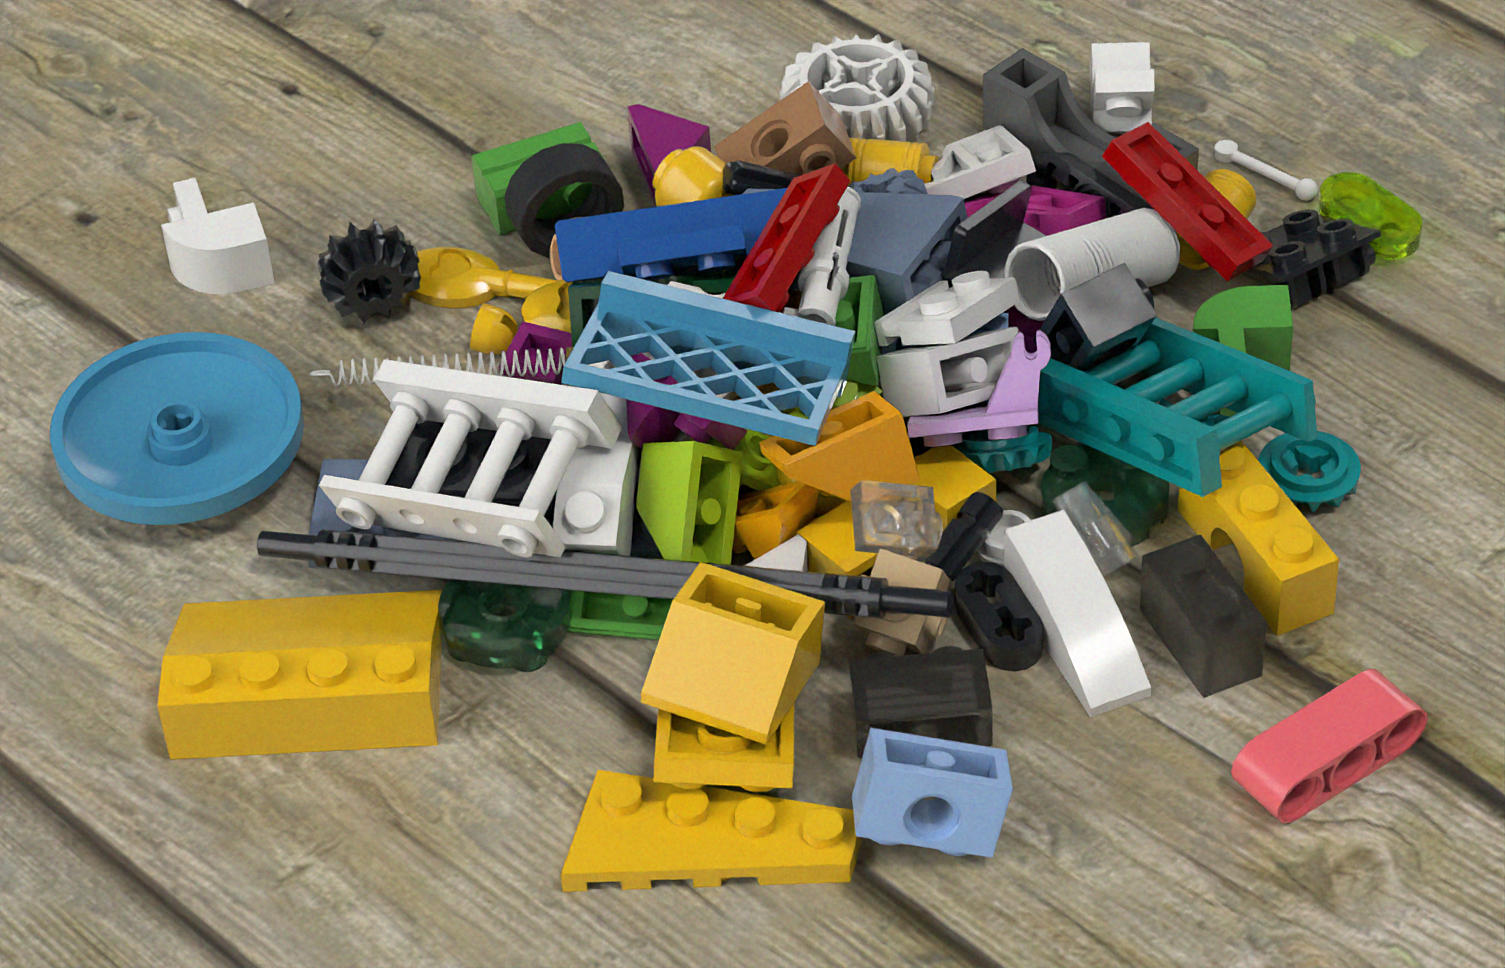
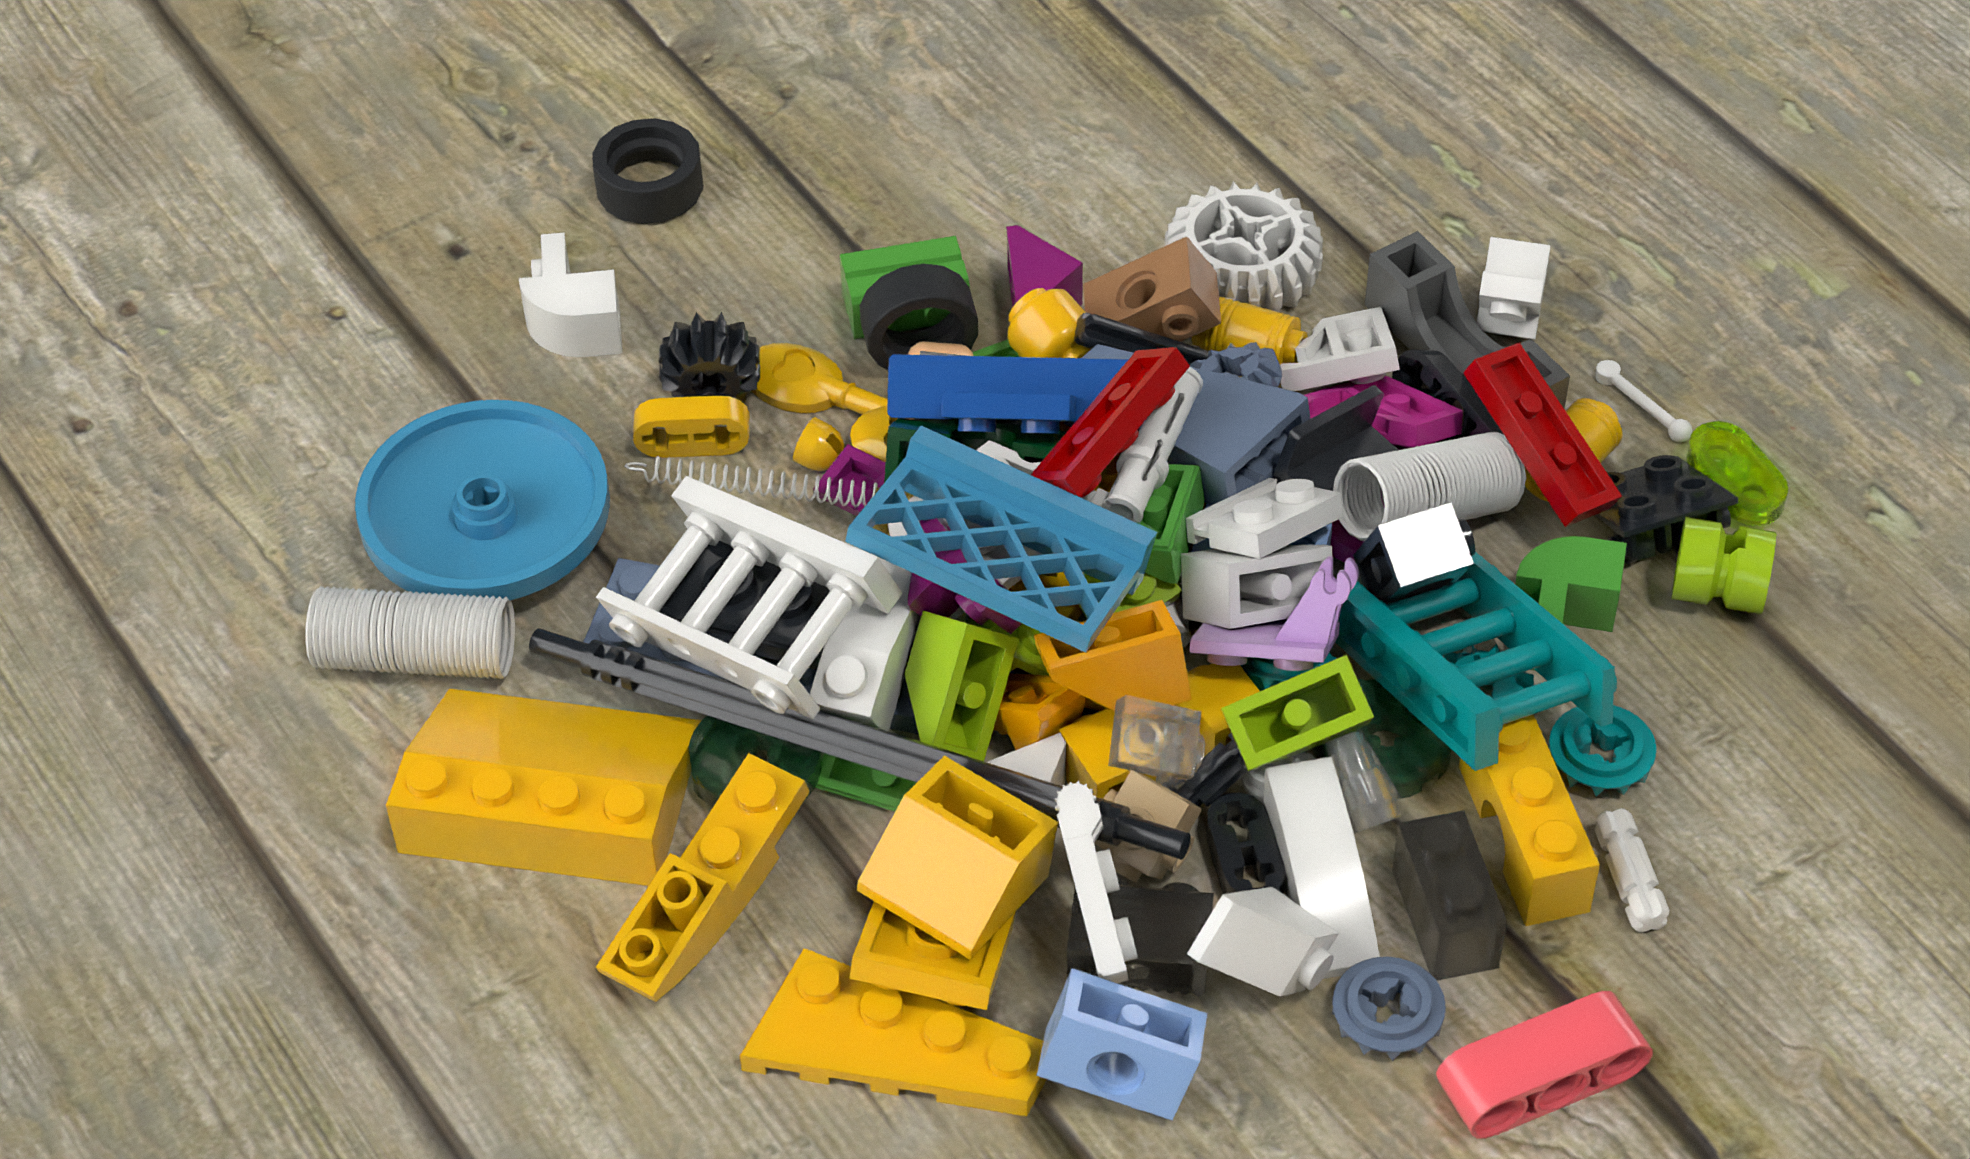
camera: 10 degrees right, 5 degrees up
none -> white piece [306,586,515,680]
none -> black tyre [592,118,703,224]
none -> yellow slope [596,753,810,1002]
none -> yellow beam [633,396,750,458]
none -> white hinge [1055,781,1138,983]
none -> white slope [1187,887,1339,997]
none -> lime slope [1221,655,1374,772]
none -> sand blue gear [1332,957,1446,1061]
none -> white axle [1595,808,1669,933]
none -> lime wheel [1671,517,1777,614]

